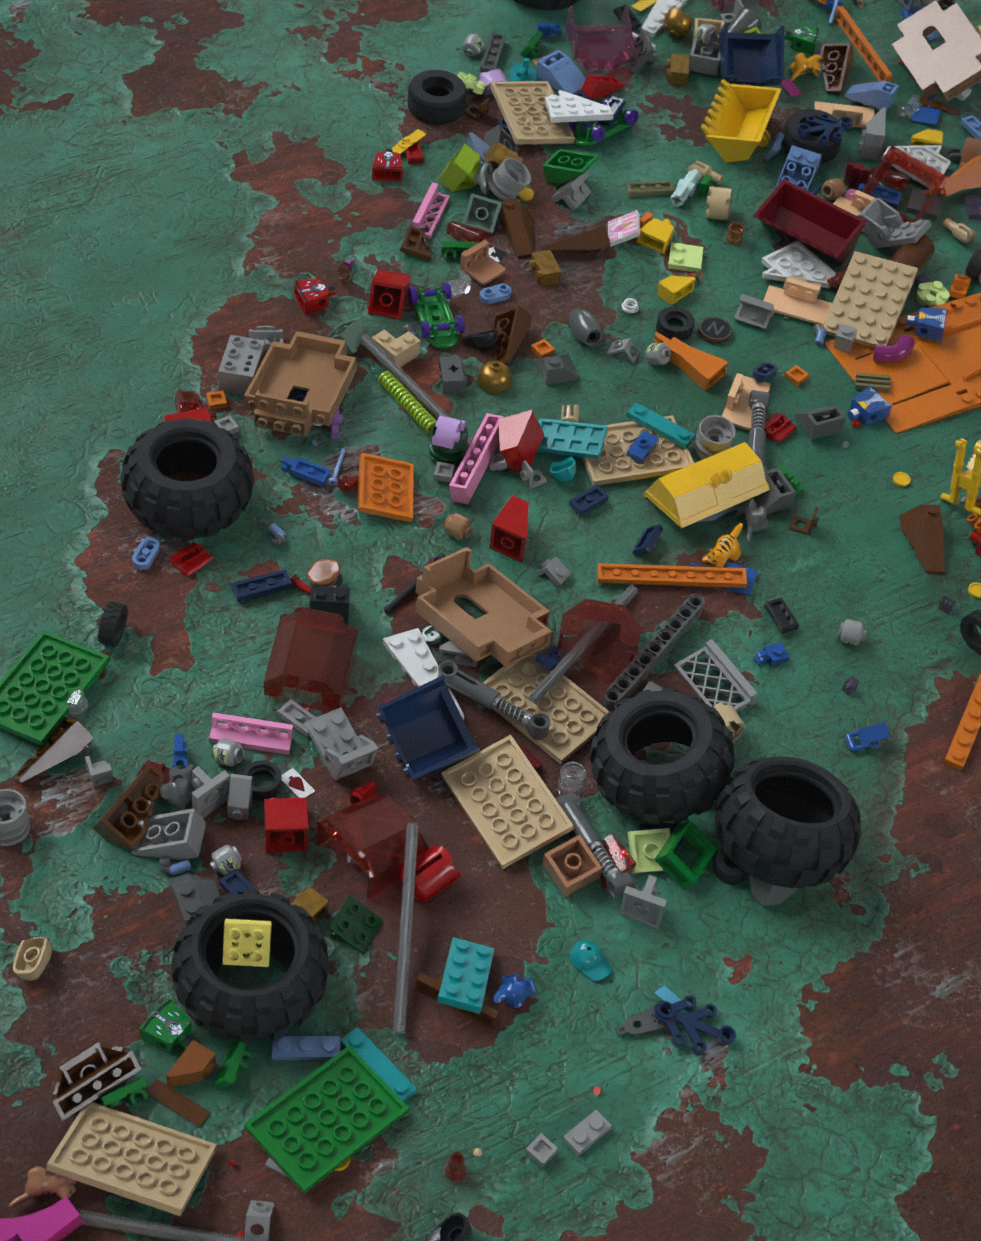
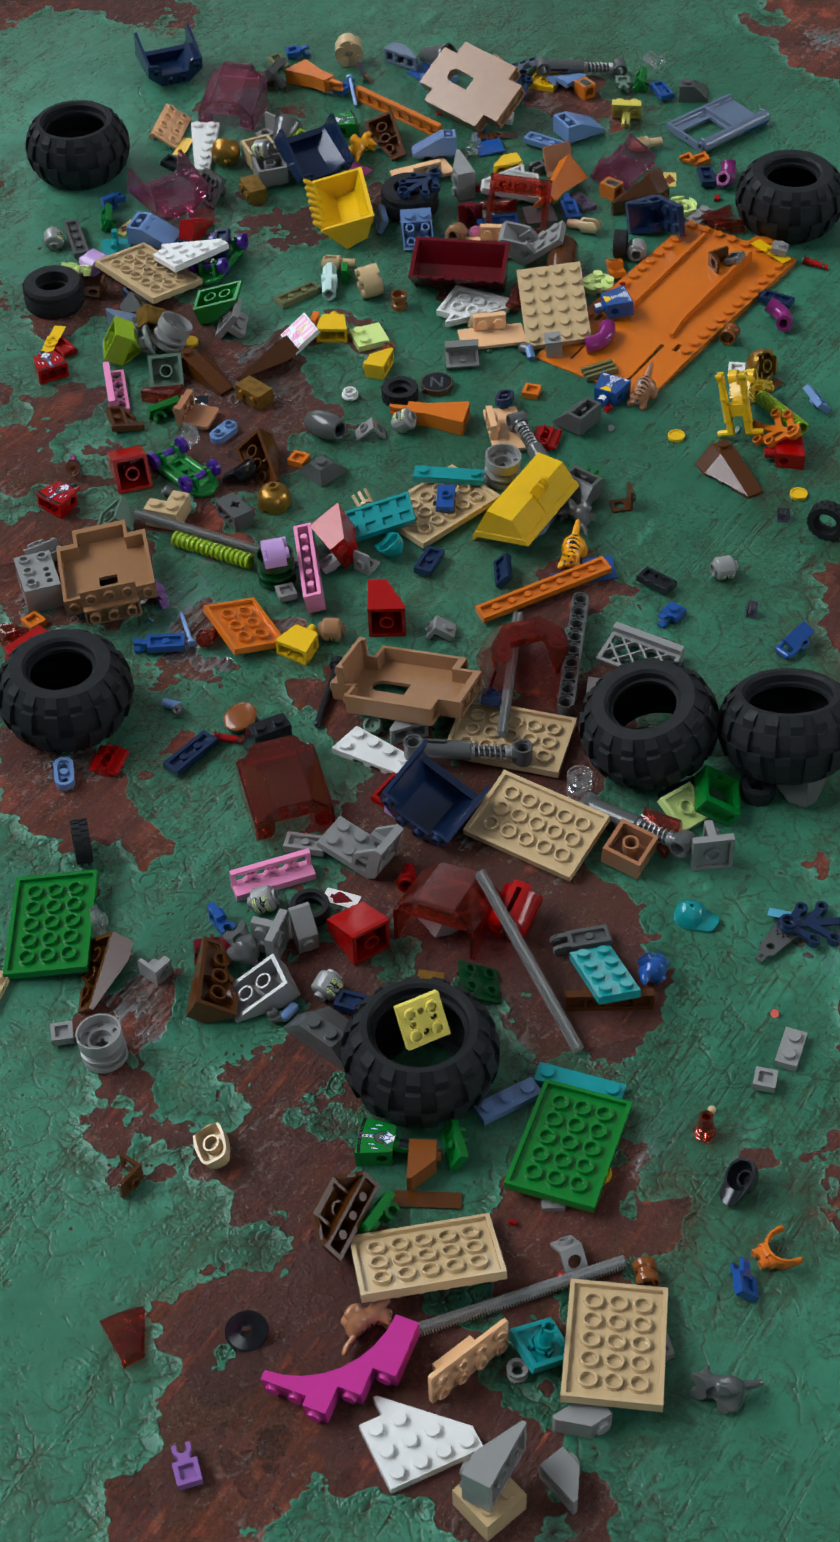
camera: 20 degrees left, 5 degrees down
none -> yellow torso [275,624,319,666]
none -> dark grey hinge [549,924,613,956]
none -> blue plate [560,193,581,223]
none -> nougat animal [626,362,658,411]

